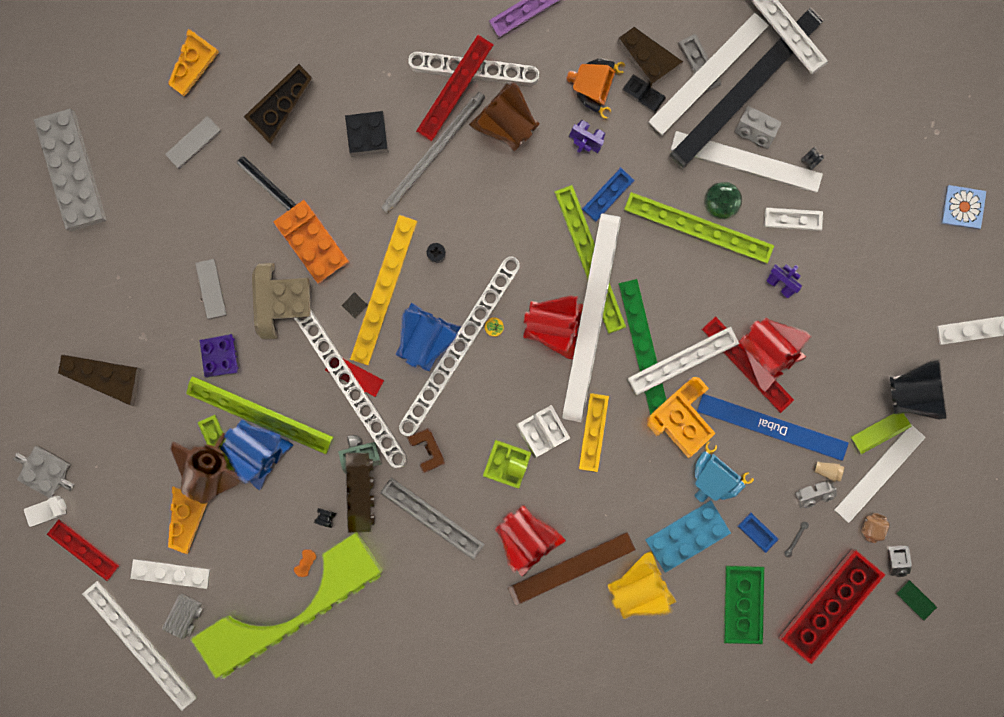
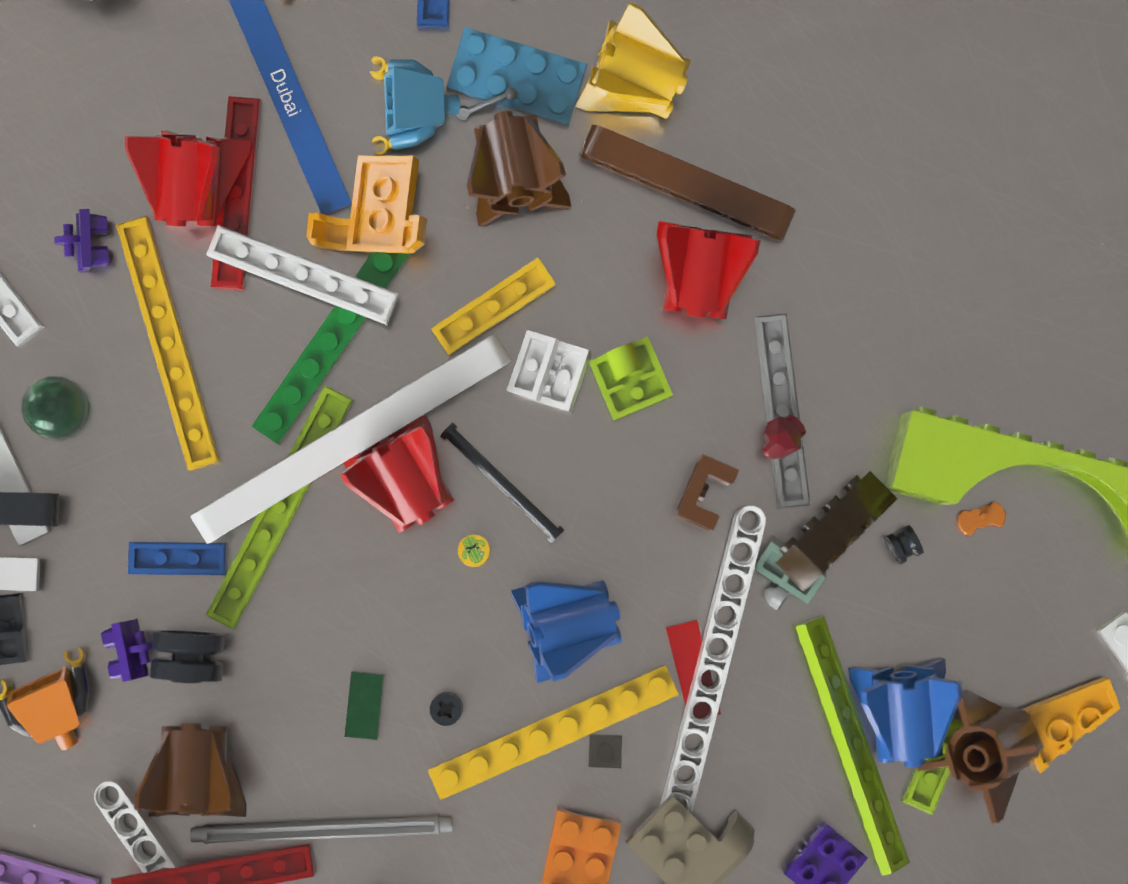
camera: 140 degrees left, 0 degrees up
white beam [399,257,520,436] -> none
lime plate [624,192,774,264] -> none
none -> yellow tile [116,215,221,471]
none -> black wheel [150,630,225,683]
none -> dark green tile [344,671,384,740]
none -> black bar [440,423,564,544]
none -> dark grey hinge [457,88,518,120]
none -> reddish brown brick [467,111,572,227]
none -> dark red rock [762,415,806,459]

